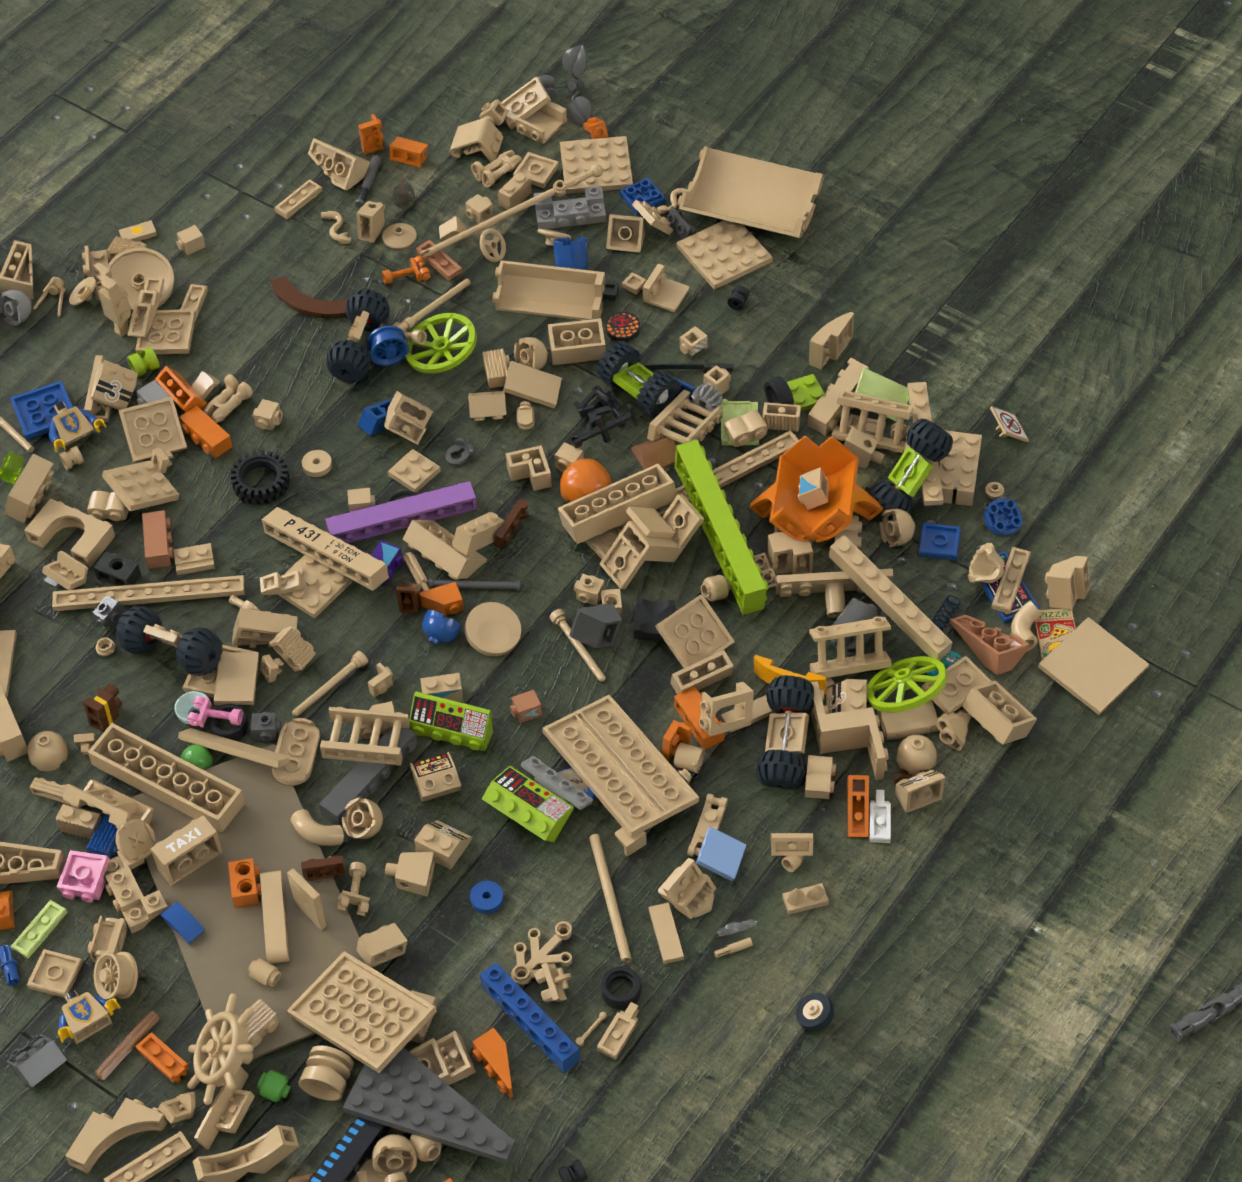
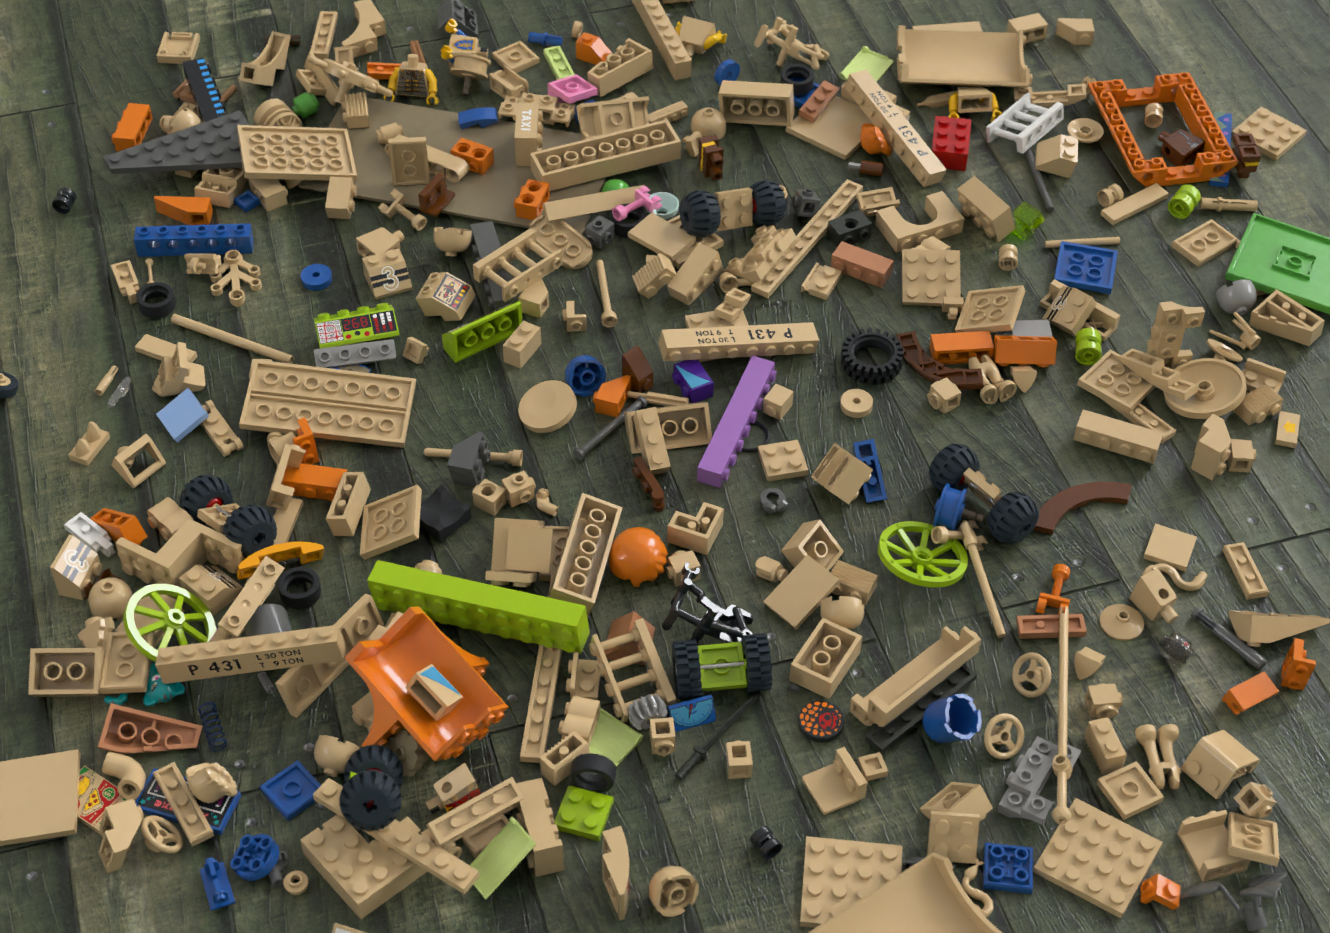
camera: 125 degrees right, 5 degrees down
torso [49,401,106,452] -> none
tan tile [115,819,156,861] -> none
tan cylinder [290,809,344,846] -> none
nougat brick [510,690,542,723] -> none
none -> tan piece [141,815,183,853]
none -> blue hinge [199,857,235,911]
none -> blue tile [234,190,261,212]
none -> black tyre [278,567,321,609]
none -> torso [384,54,439,105]
none -> tan tile [402,337,429,364]
none -> orange brick [514,179,550,220]
none -> tan arm [535,488,559,516]
none -> tan bracket [566,652,600,701]
none -> tan cylinder [649,866,699,917]
none -> tan bracket [724,225,796,282]
none -> reddish brown piece [848,160,884,177]
none -> reddish brown tile [896,331,984,389]
none -> tan brick [1073,409,1163,464]
none -> tan tile [1143,523,1197,572]
none -> tan piece [1191,414,1231,481]

